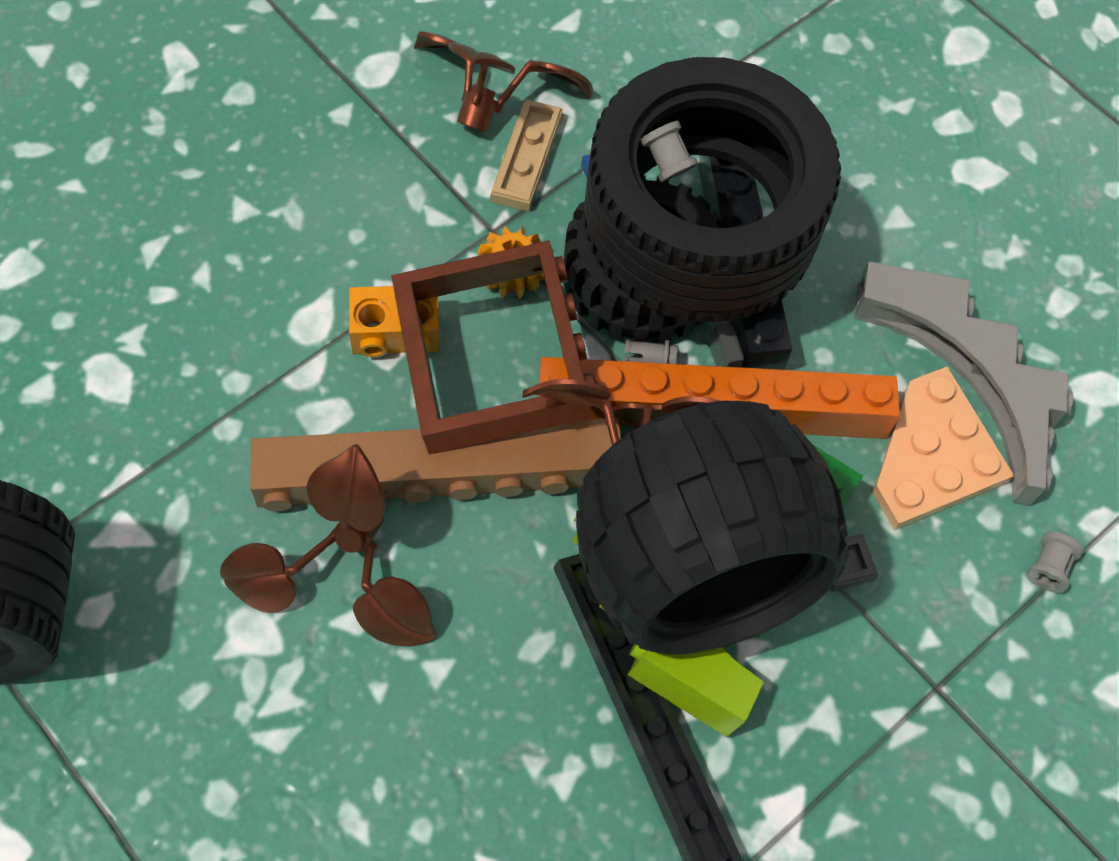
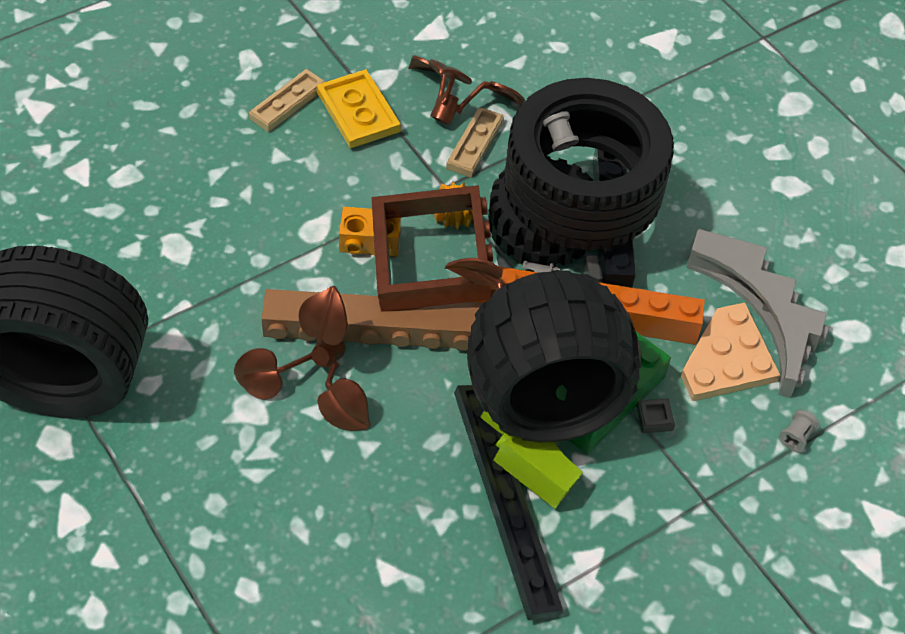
camera: 10 degrees right, 10 degrees down
none -> tan tile [248,69,325,133]
none -> yellow plate [316,69,401,149]

